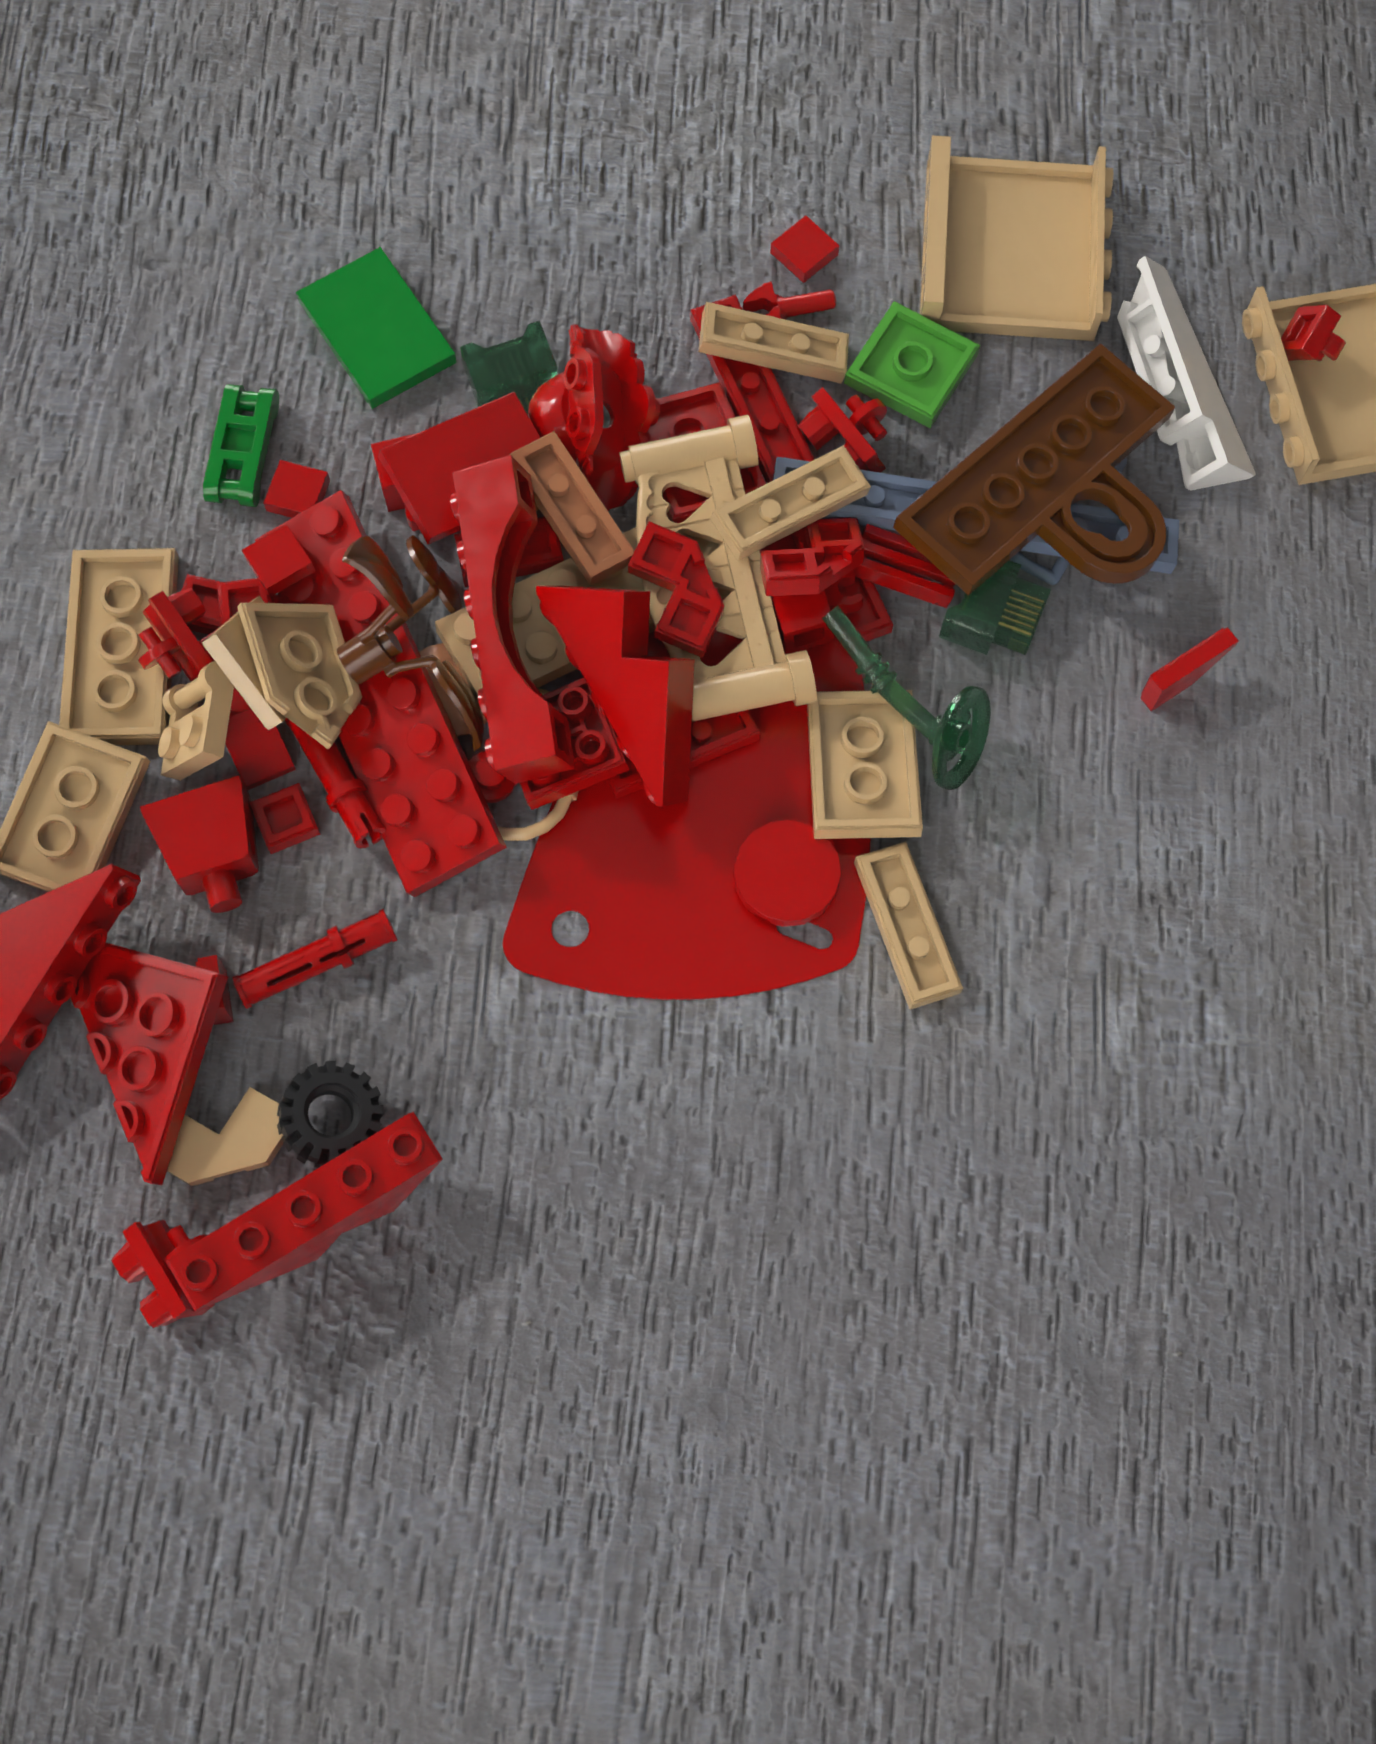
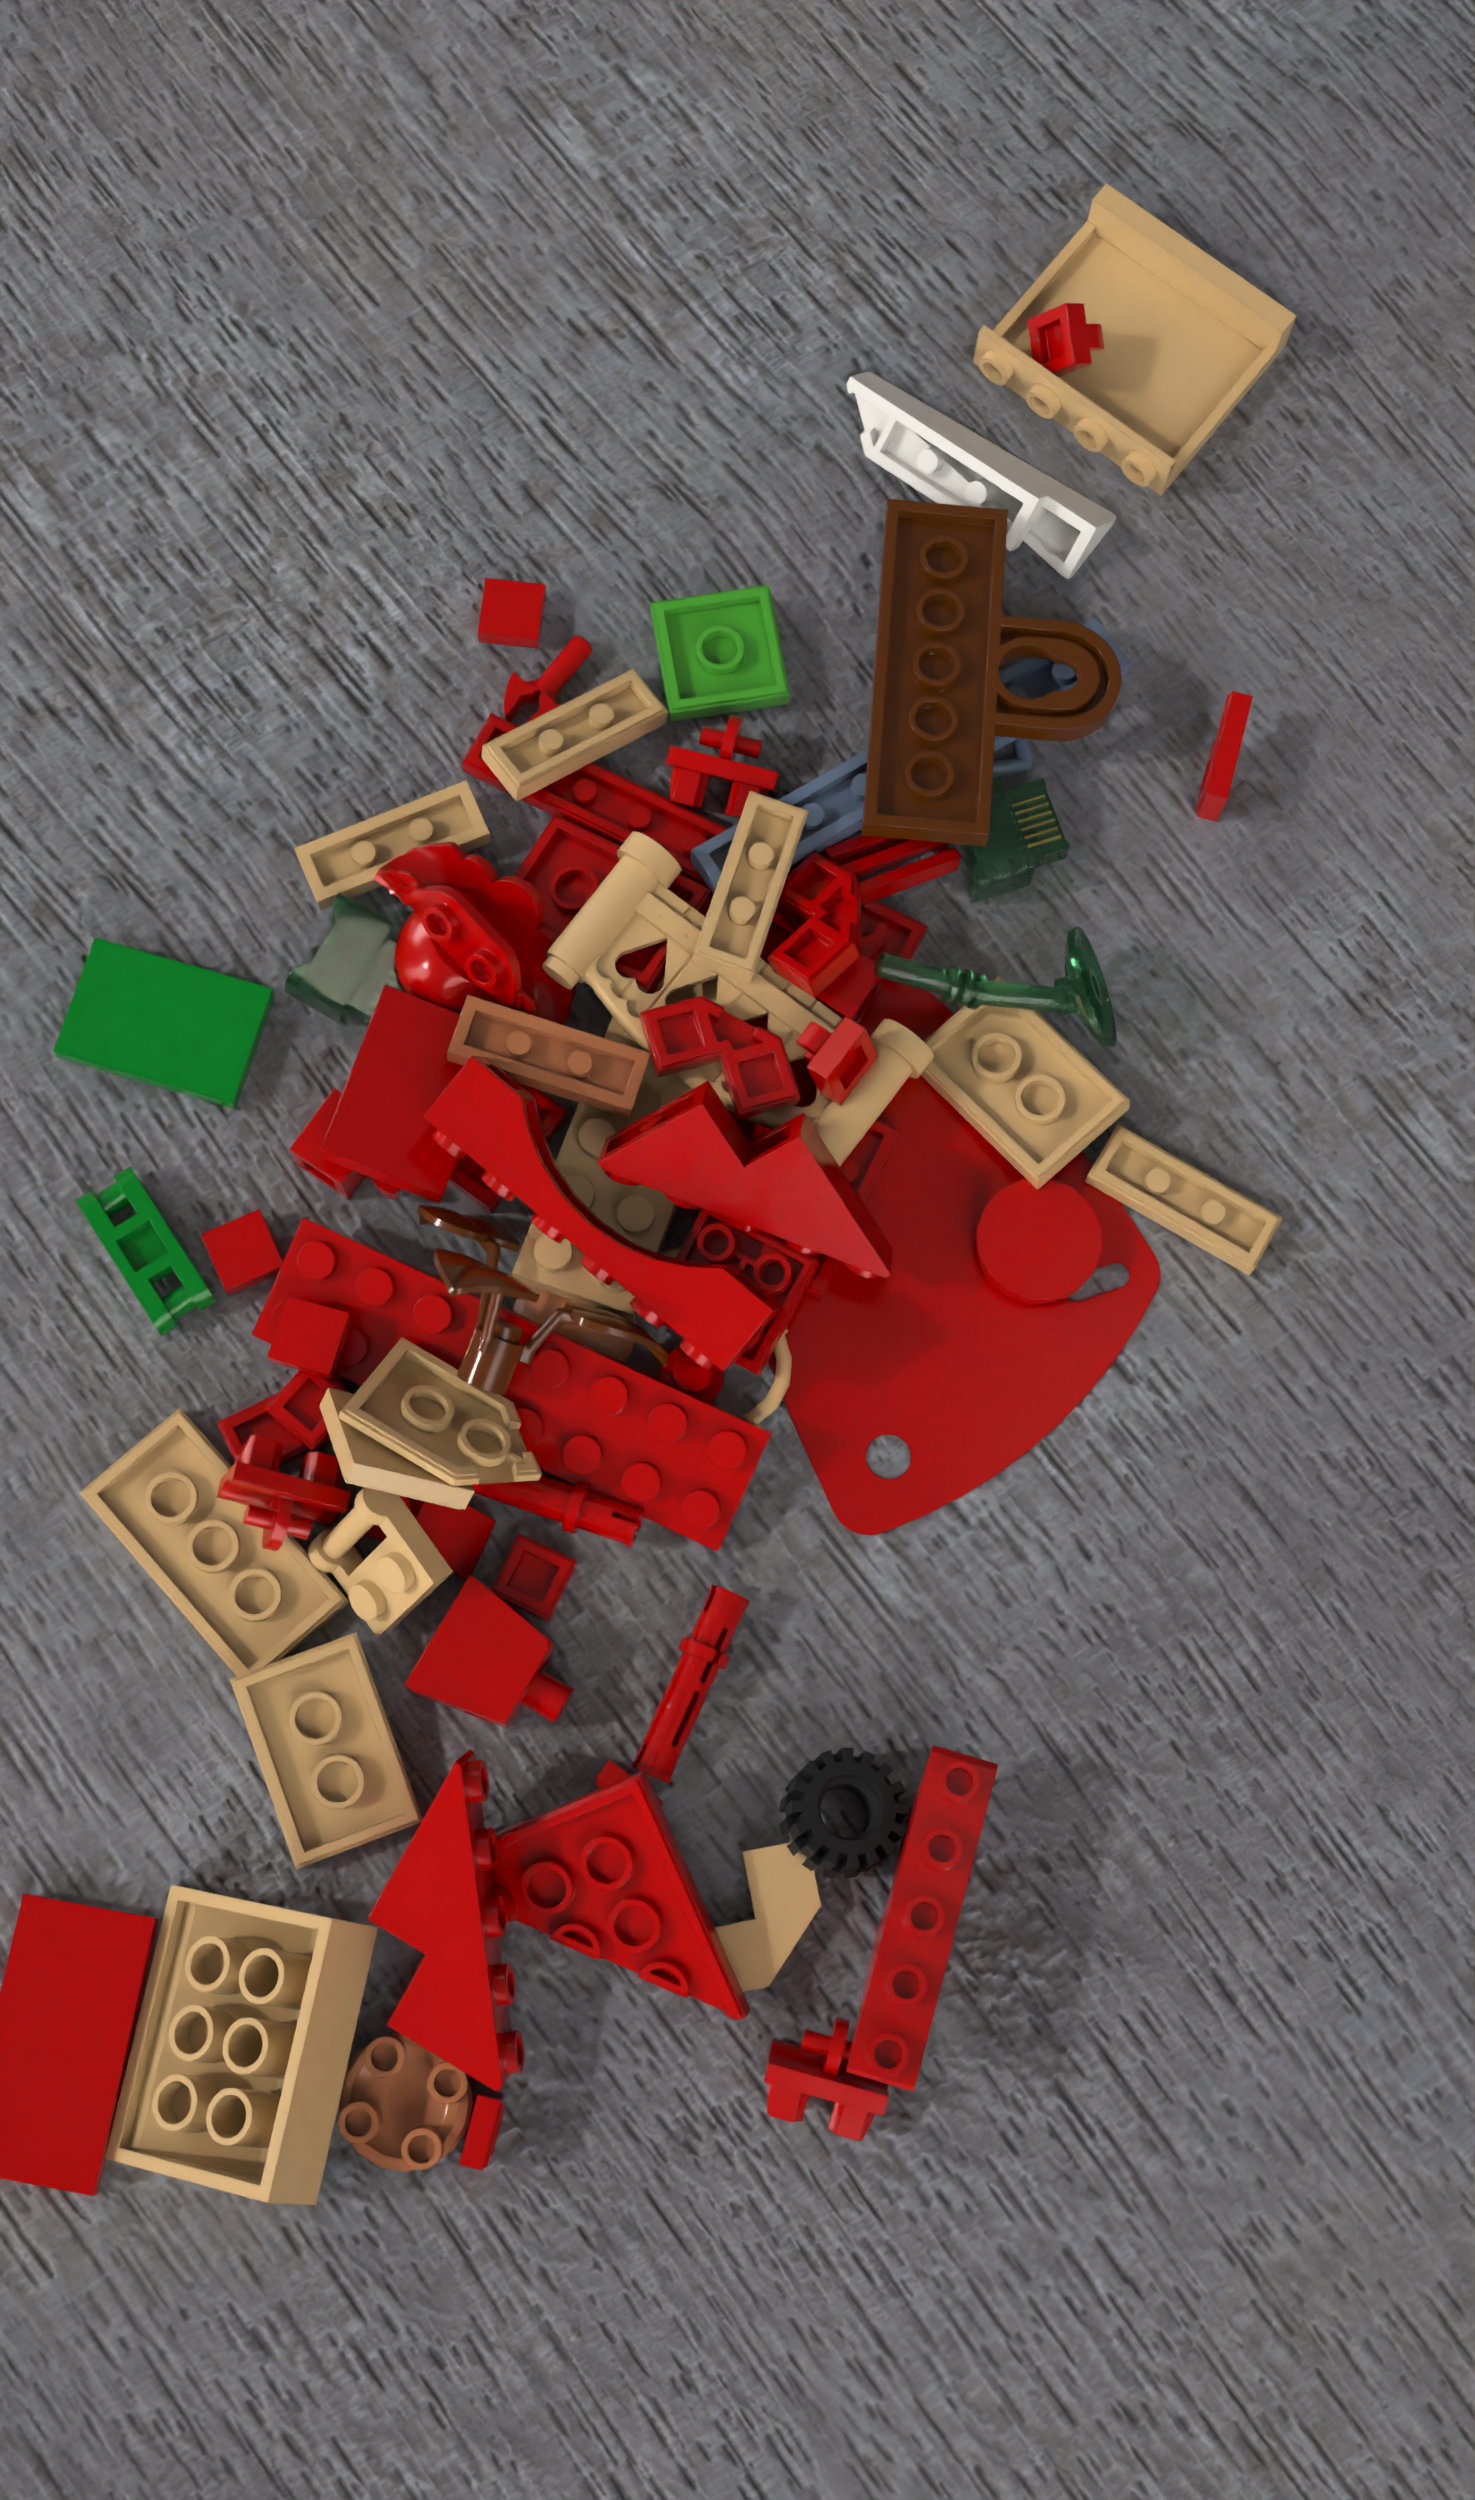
camera: 45 degrees left, 5 degrees up
tan panel [920,135,1114,341] -> none
none -> tan plate [294,780,491,910]
none -> red tile [796,1016,878,1106]

